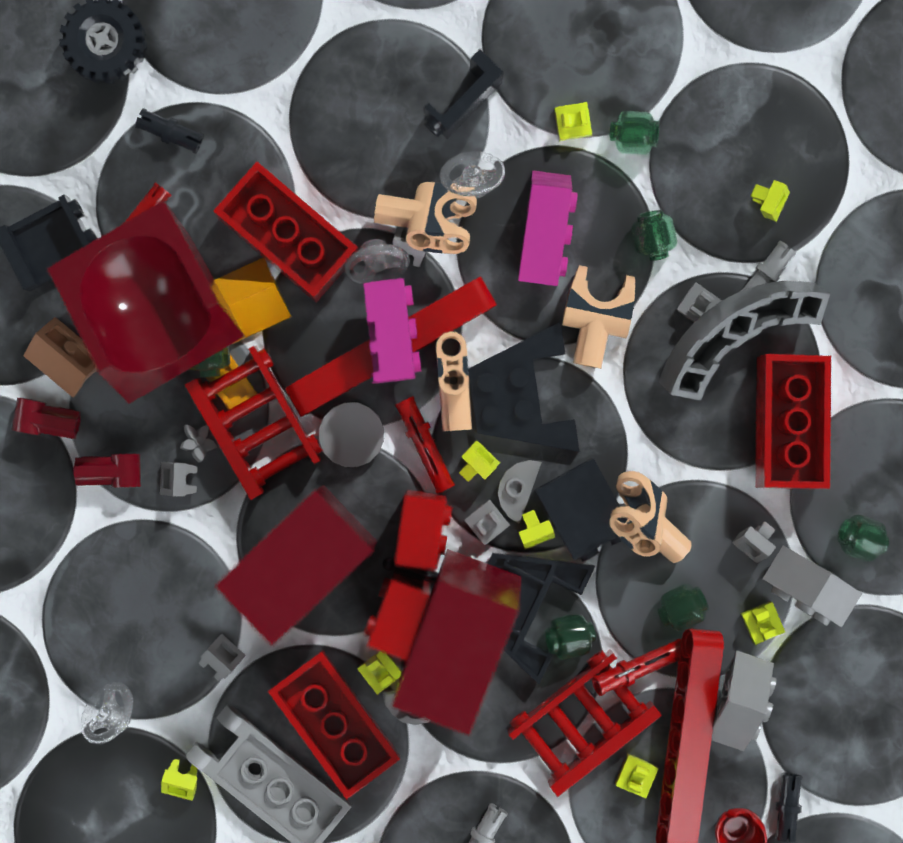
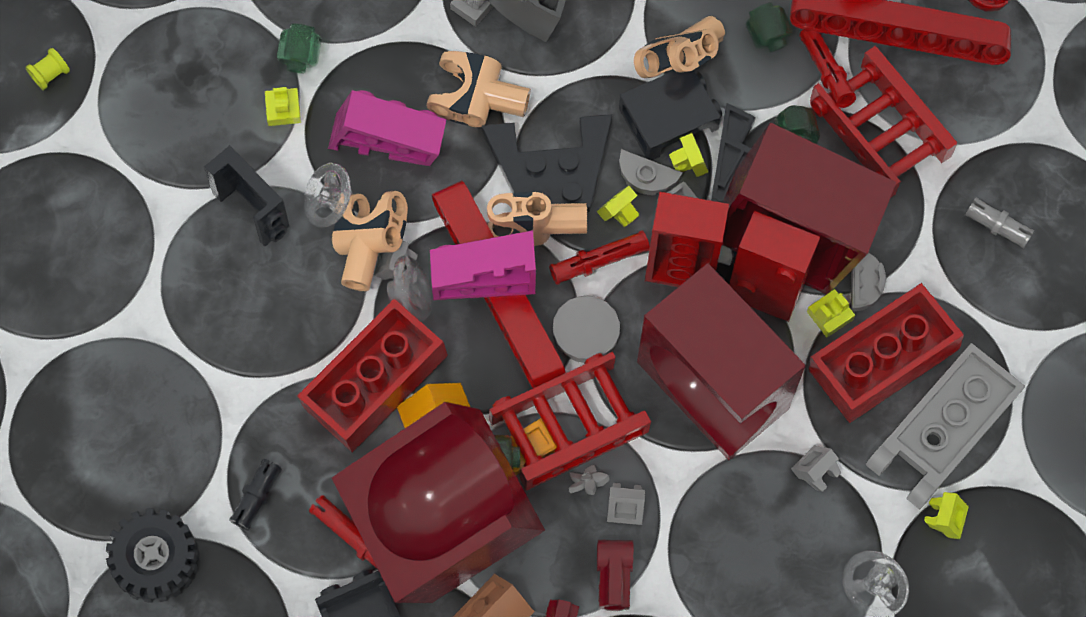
camera: 90 degrees left, 20 degrees down
neon yellow tile [615,754,659,798] -> none
clear green head [631,210,677,261] -> none

